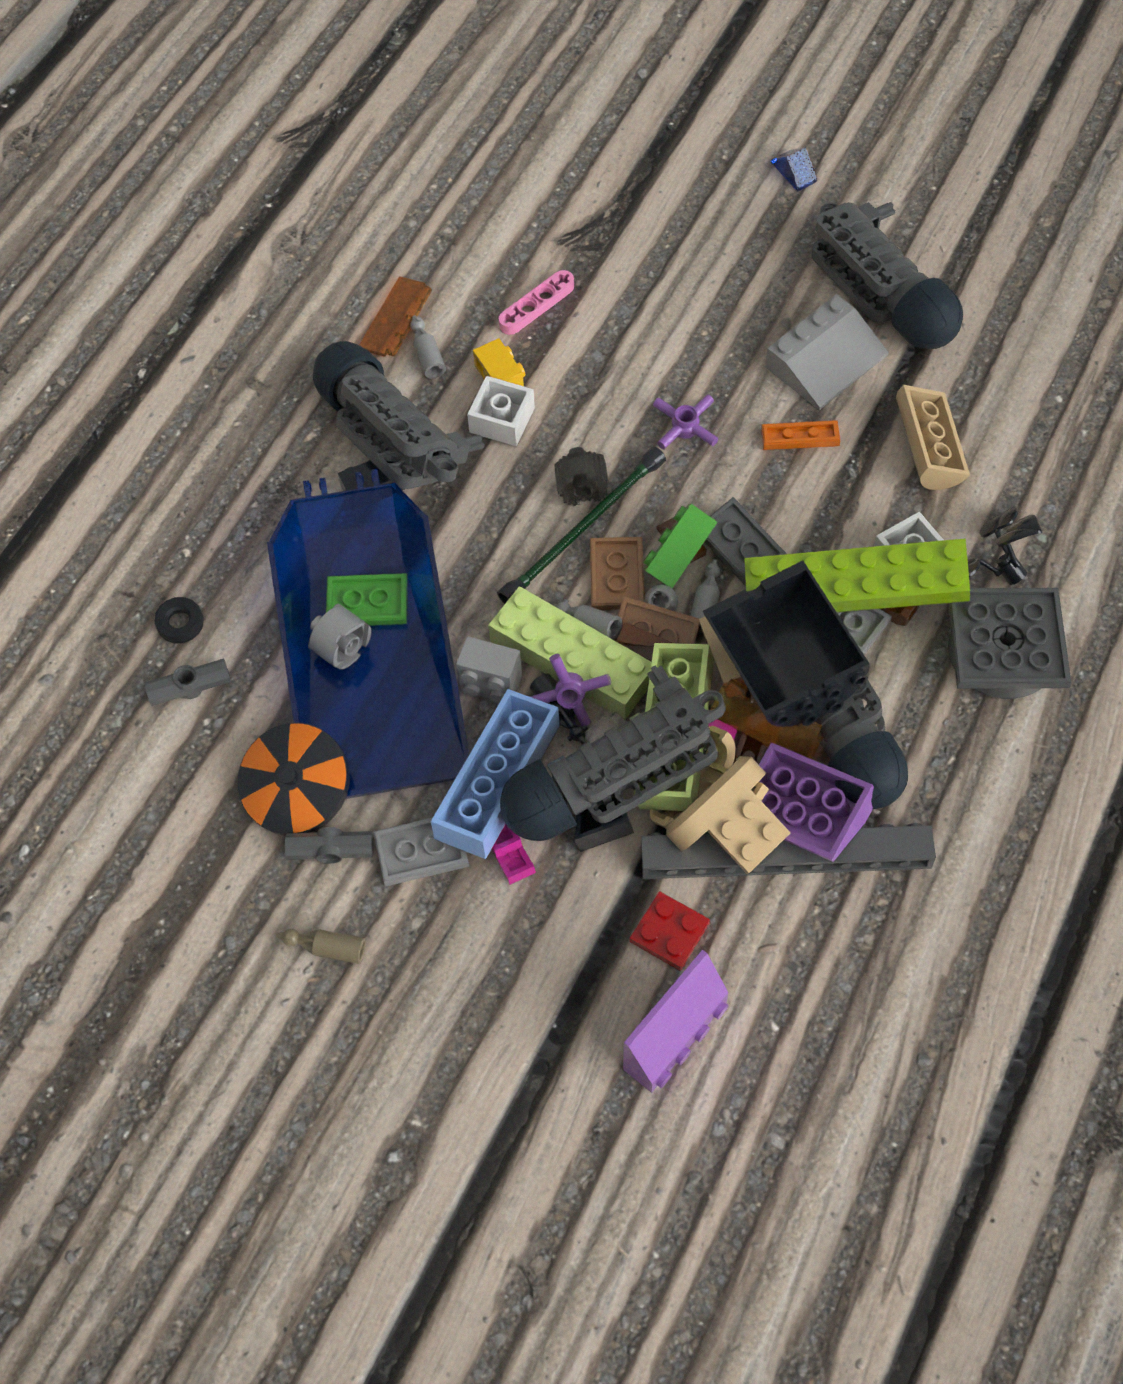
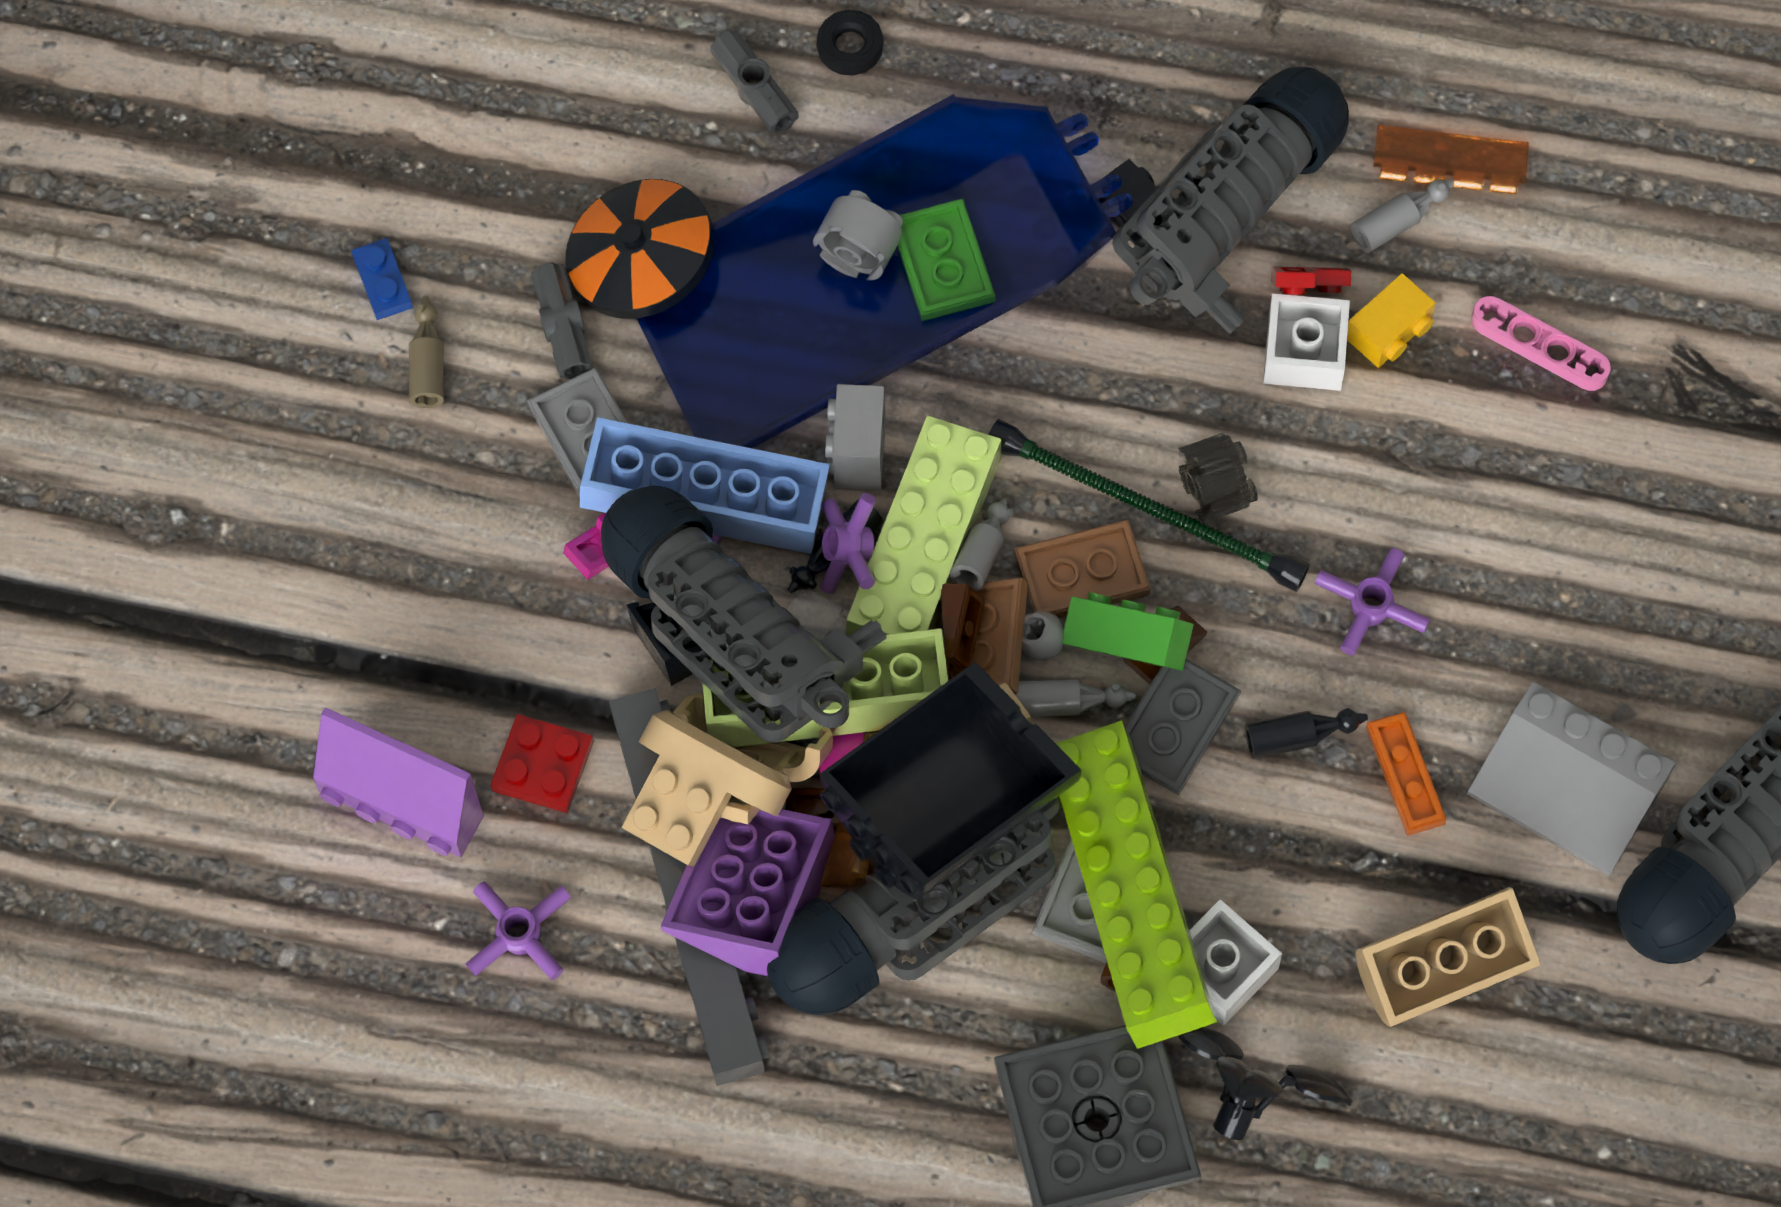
camera: 75 degrees right, 5 degrees up
none -> blue plate [351,238,413,320]
none -> medium lavender bar [465,881,571,980]
none -> black wheel [1245,708,1368,759]
none -> red plate [1271,266,1352,295]

